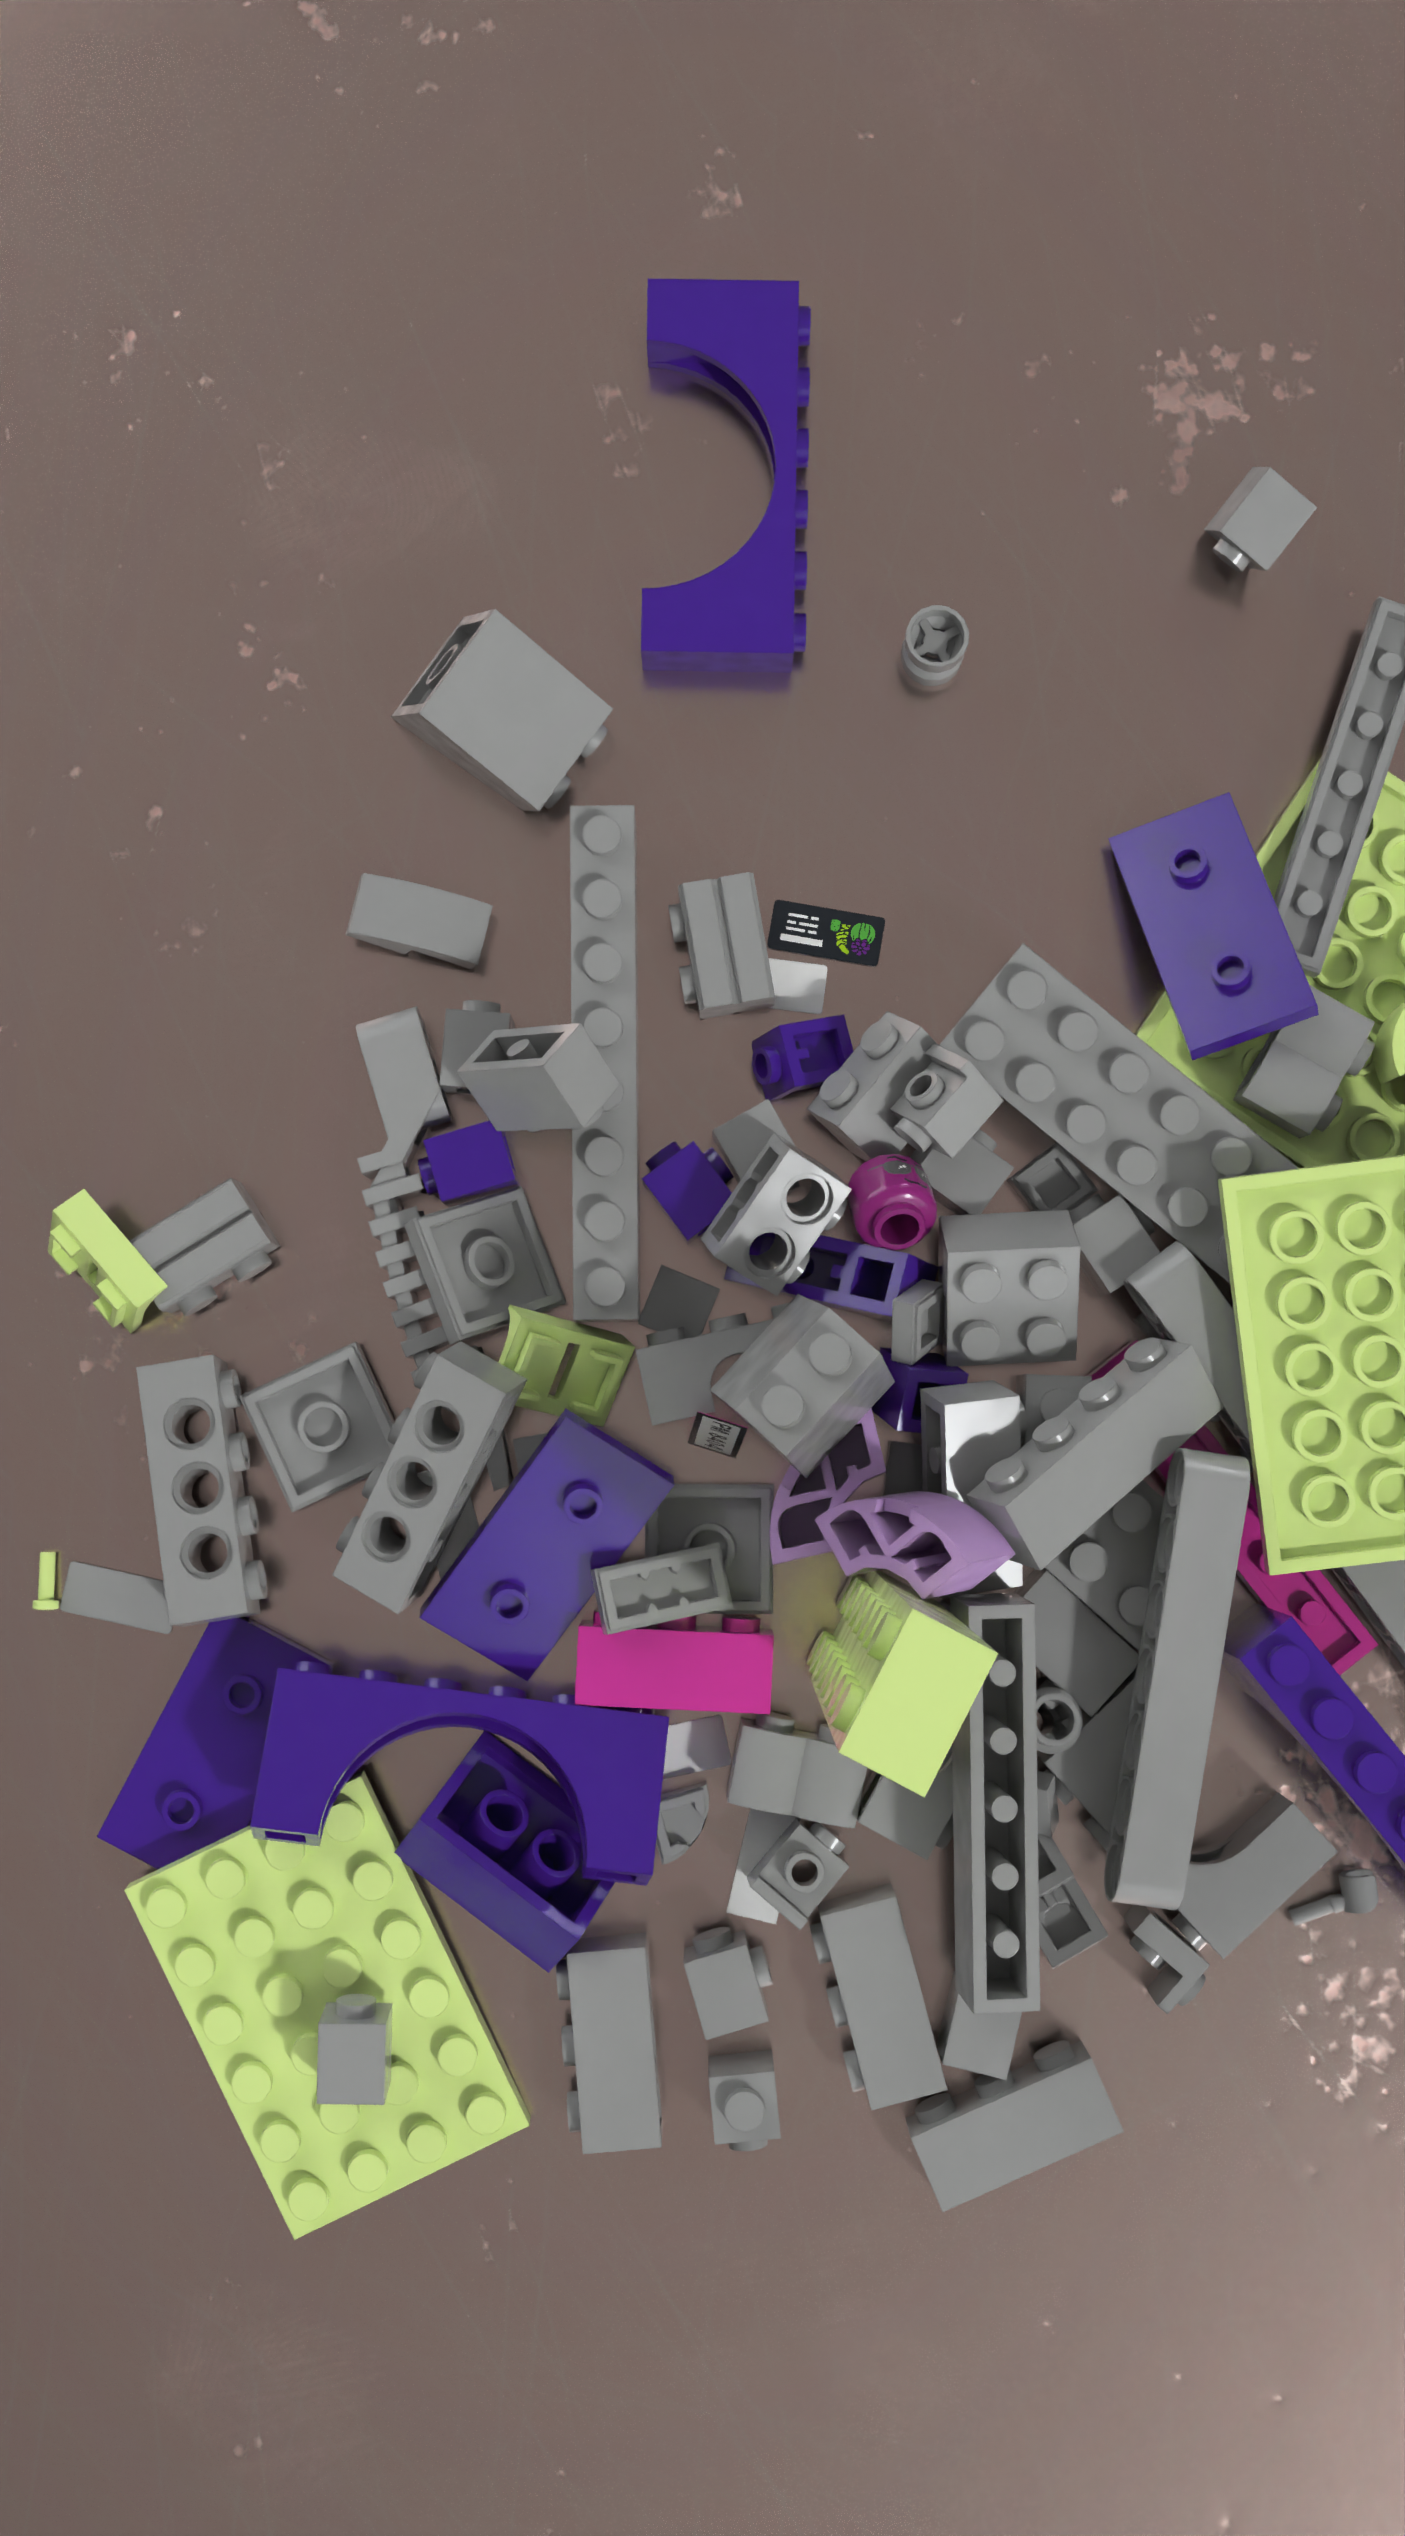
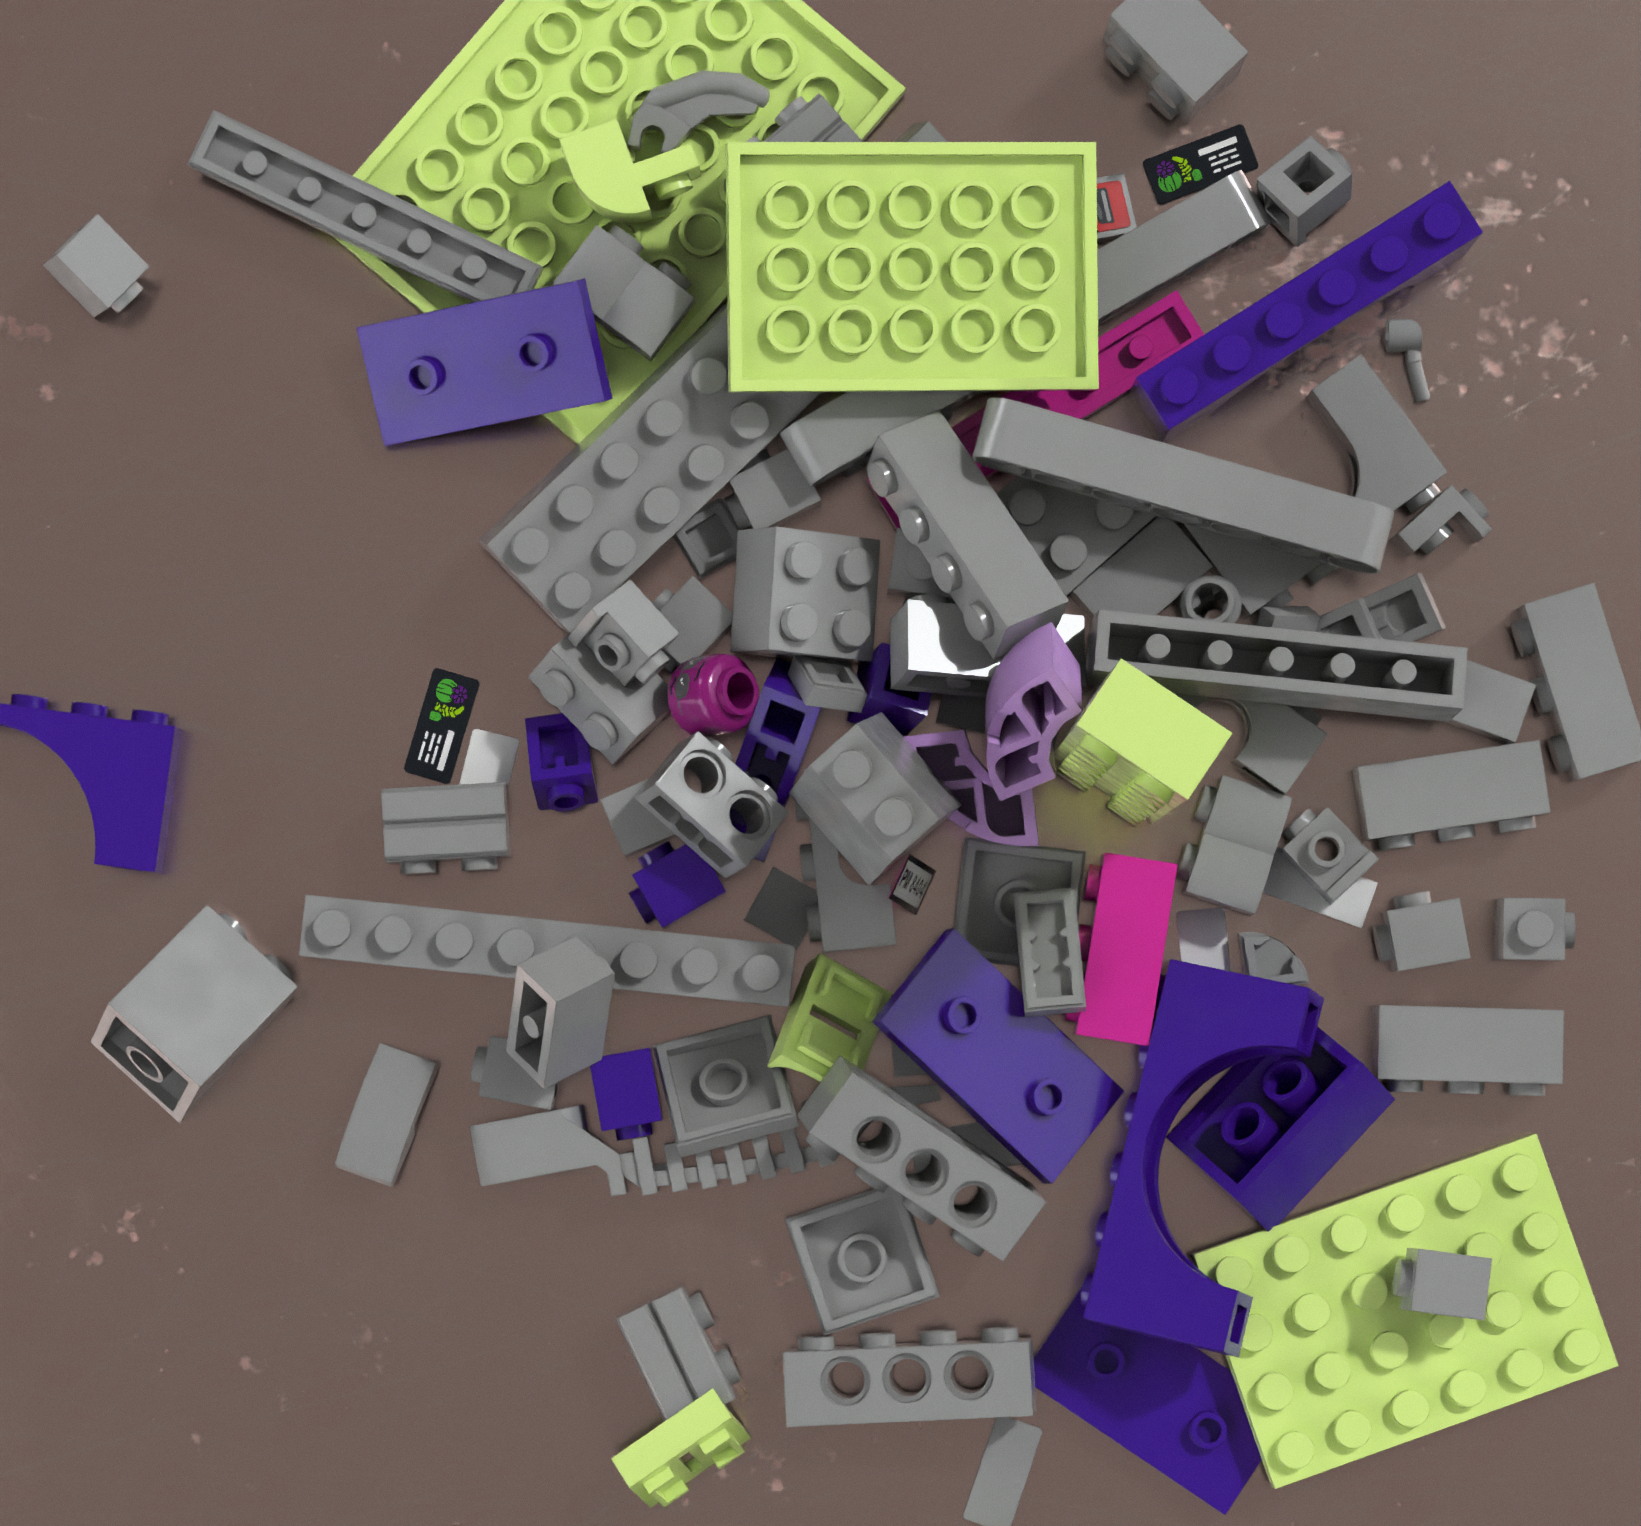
camera: 85 degrees left, 0 degrees up
light grey wheel [901,605,969,686] -> none

